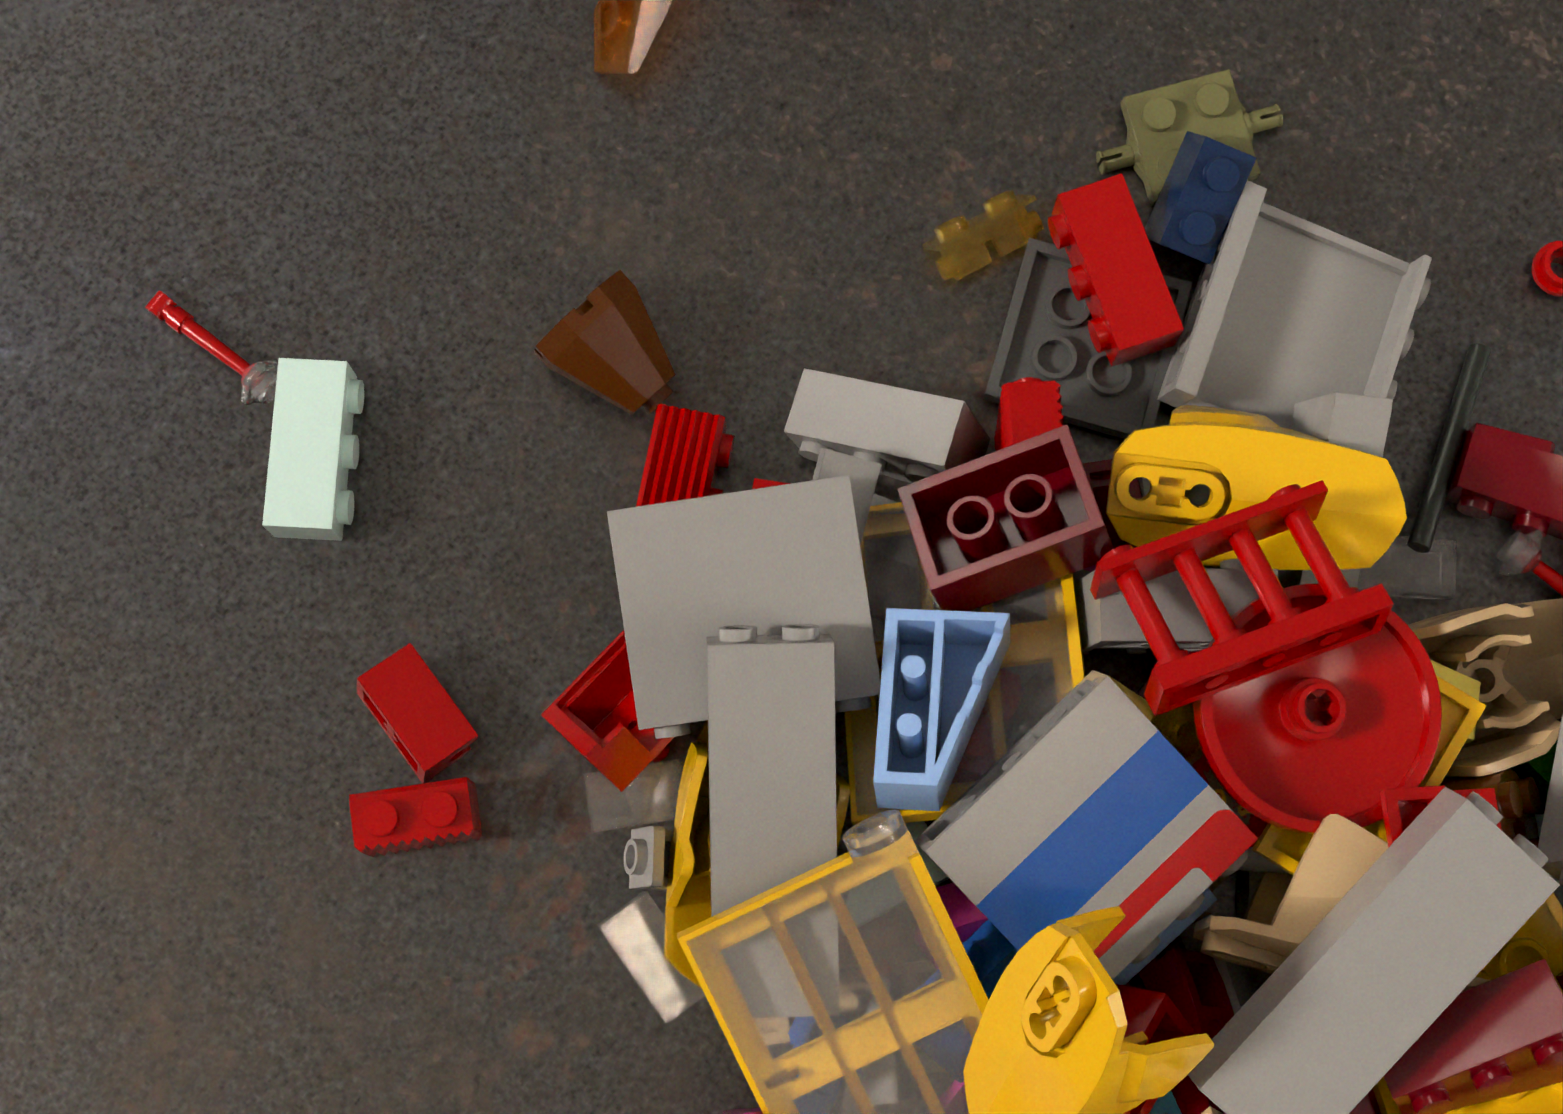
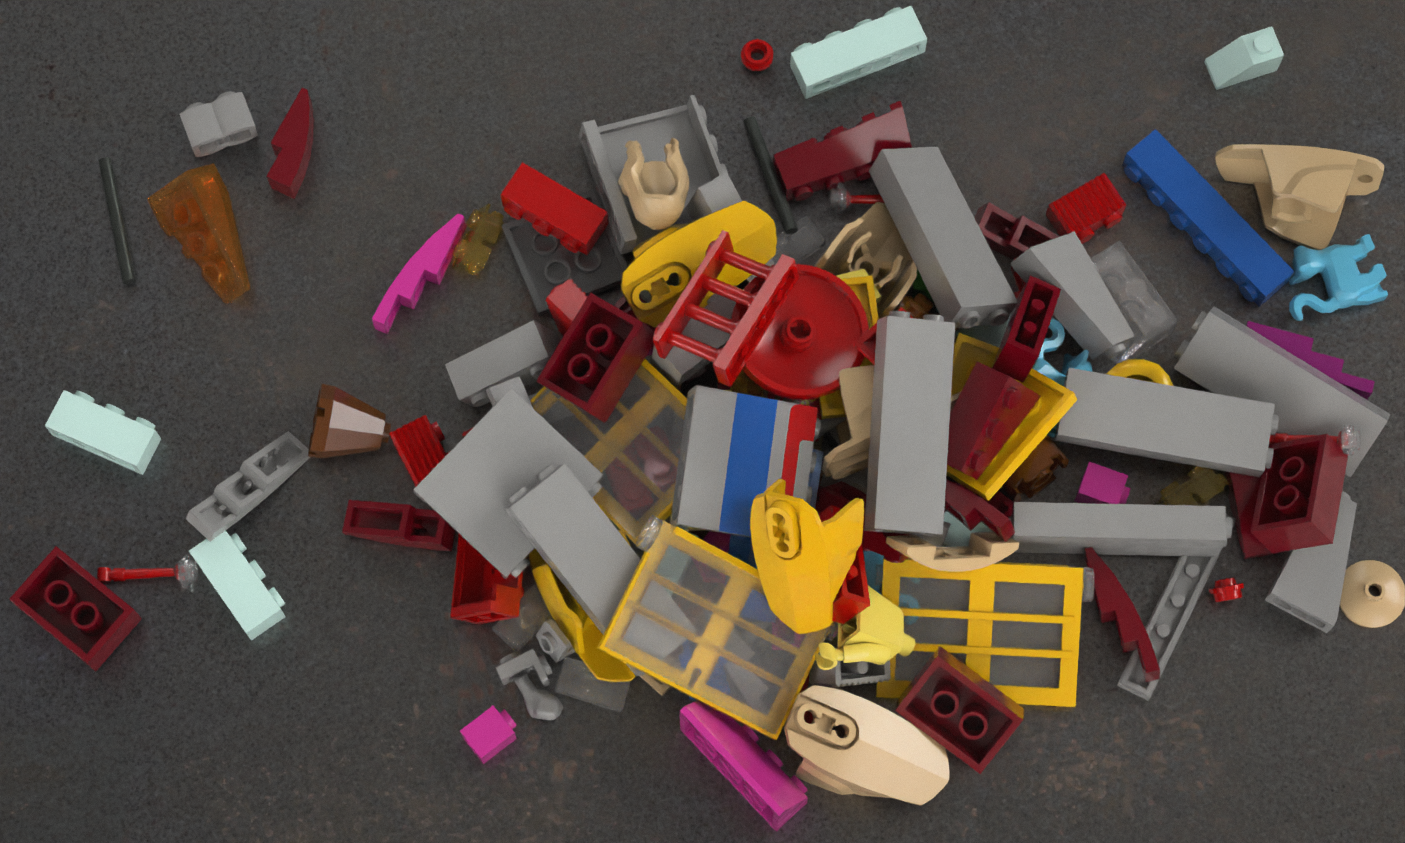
camera: 40 degrees left, 5 degrees down
red brick [349,777,482,857] -> none
red hinge [357,643,478,783] -> none
light blue wedge [873,608,1011,811] -> none
olive plate [1096,69,1283,207] -> none
dark blue brick [1145,131,1257,265] -> none
none -> dark red brick [9,546,142,672]
none -> light aqua brick [45,390,161,475]
none -> light grey slope [186,431,310,542]
none -> dark red slope [342,500,456,552]
none -> dark pink slope [372,214,467,334]
none -> dark pink brick [460,705,517,764]
none -> light grey bracket [495,649,552,688]
none -> light grey animal [514,673,563,720]
none -> tan hair [618,138,689,230]

